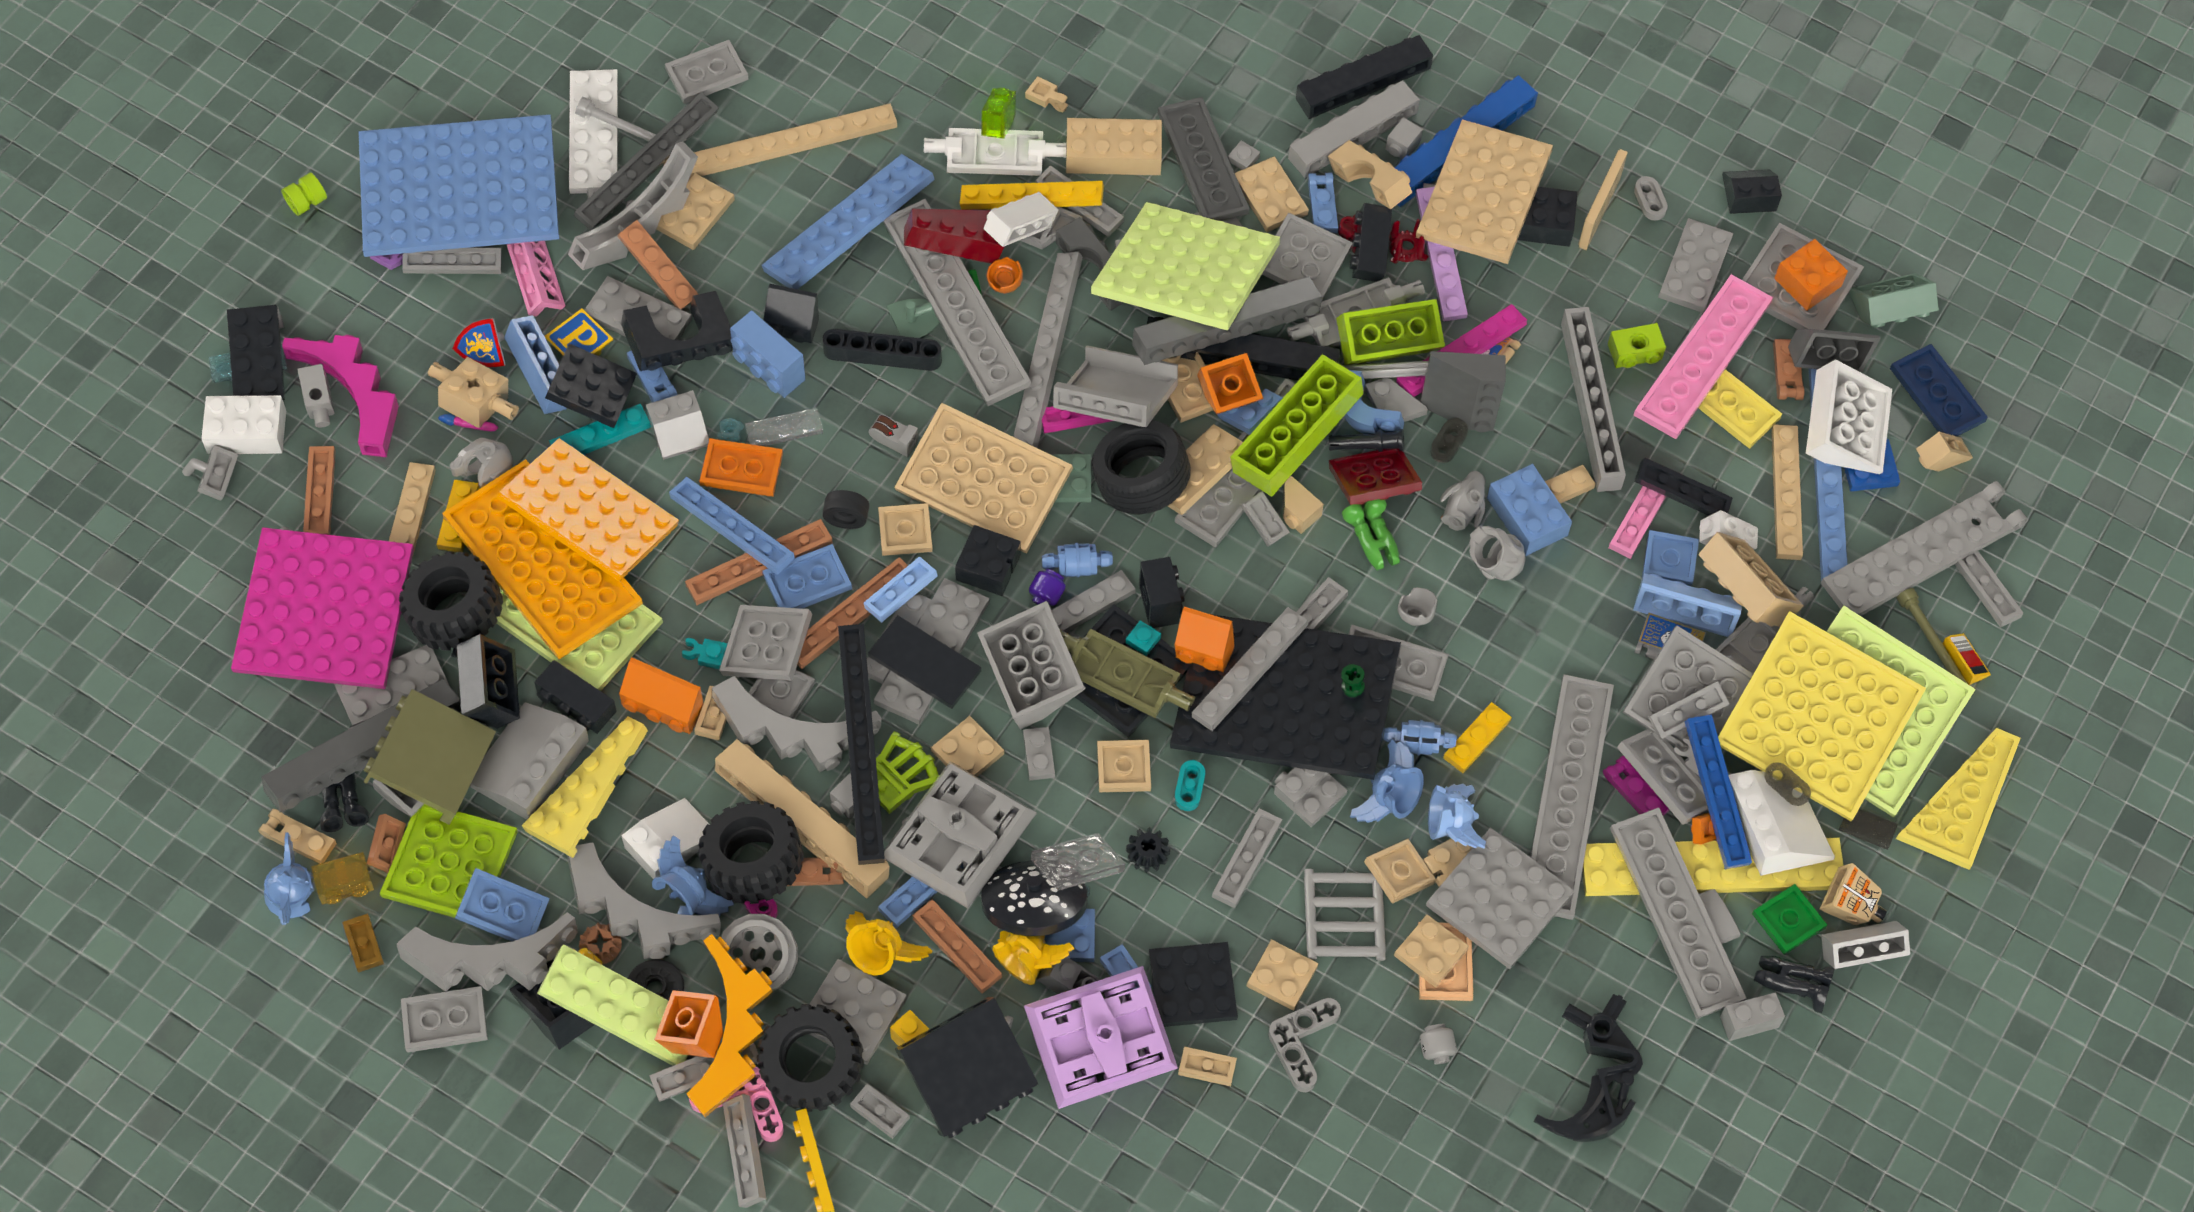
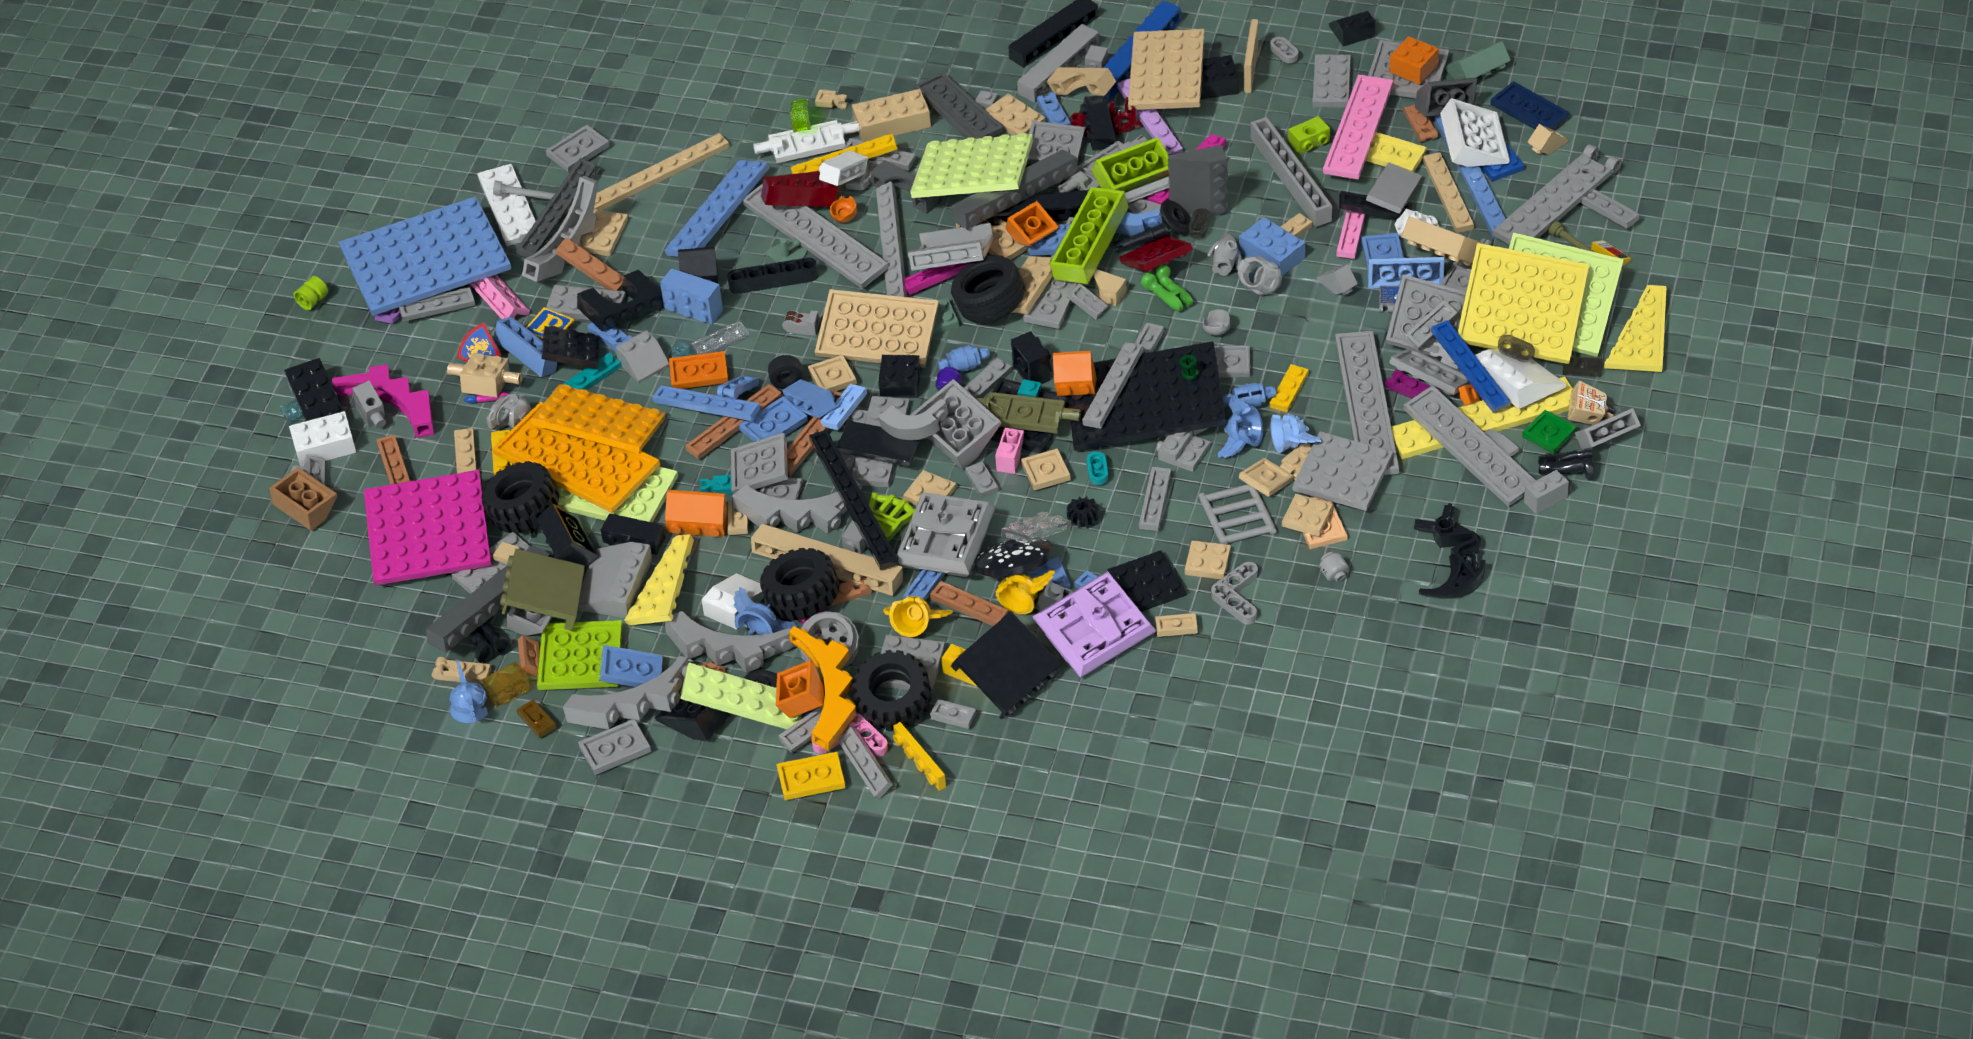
camera: 10 degrees left, 15 degrees down
none -> medium nougat slope [269,468,337,531]
none -> tan tile [493,542,520,564]
none -> medium blue plate [717,375,759,399]
none -> yellow plate [777,752,845,800]
none -> medium blue brick [782,379,836,418]
none -> light grey arch [878,399,949,440]
none -> bright pink slope [995,428,1024,474]
none -> black wheel [1160,200,1191,235]
none -> light grey slope [1316,264,1358,295]
none -> light grey tile [1366,162,1422,214]

